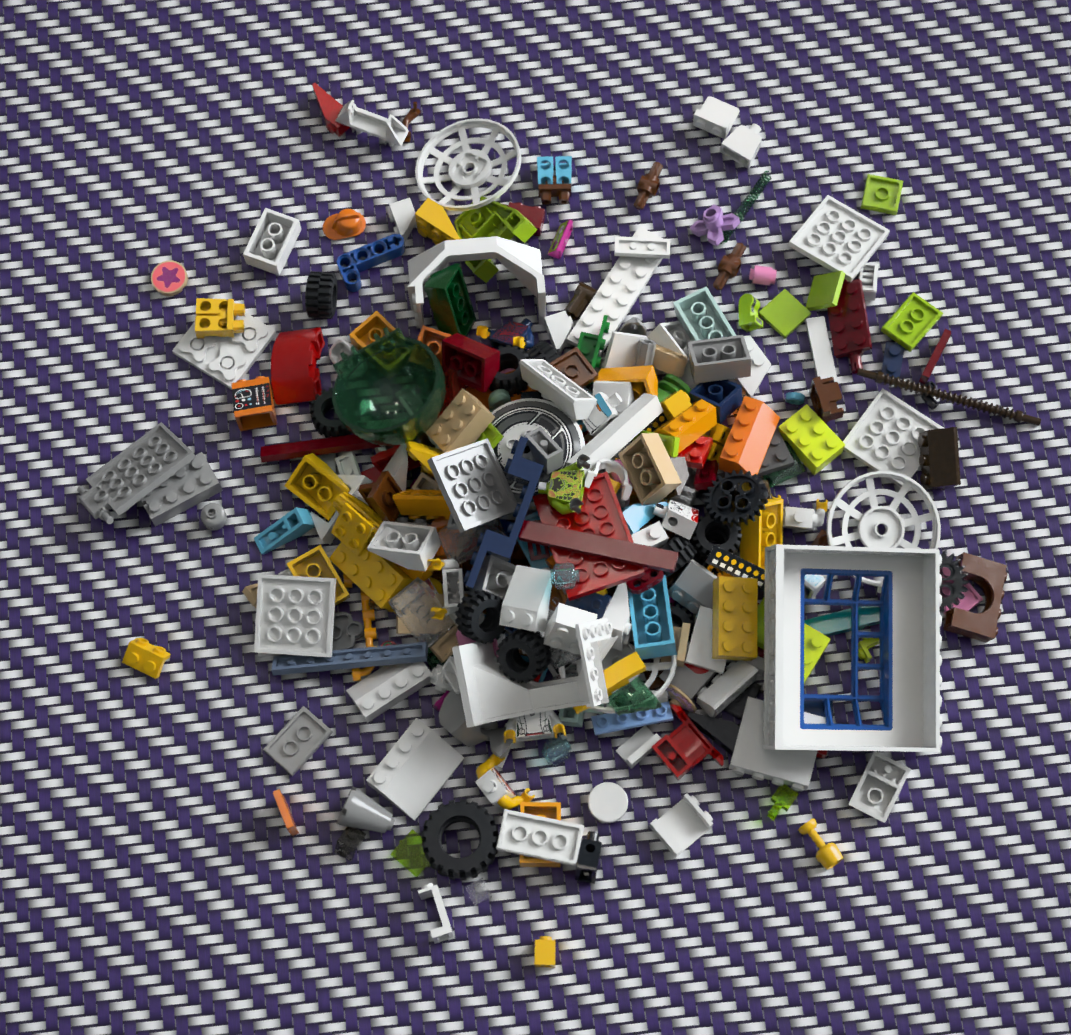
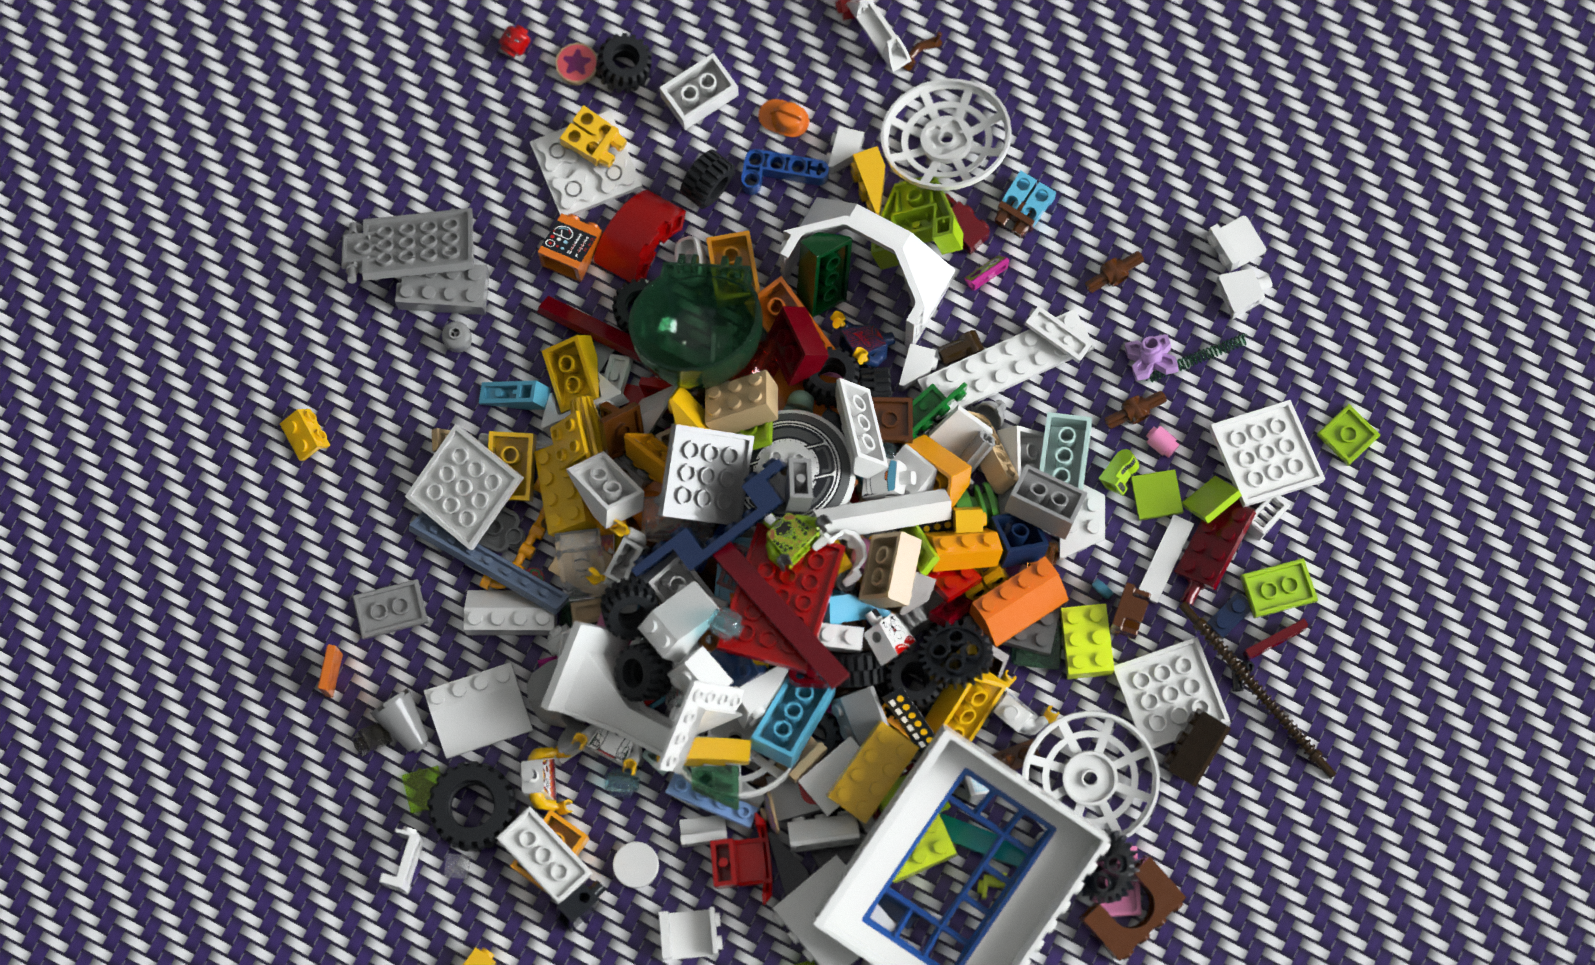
camera: 35 degrees right, 5 degrees up
none -> red head [499,24,531,58]
none -> black tyre [596,33,652,93]

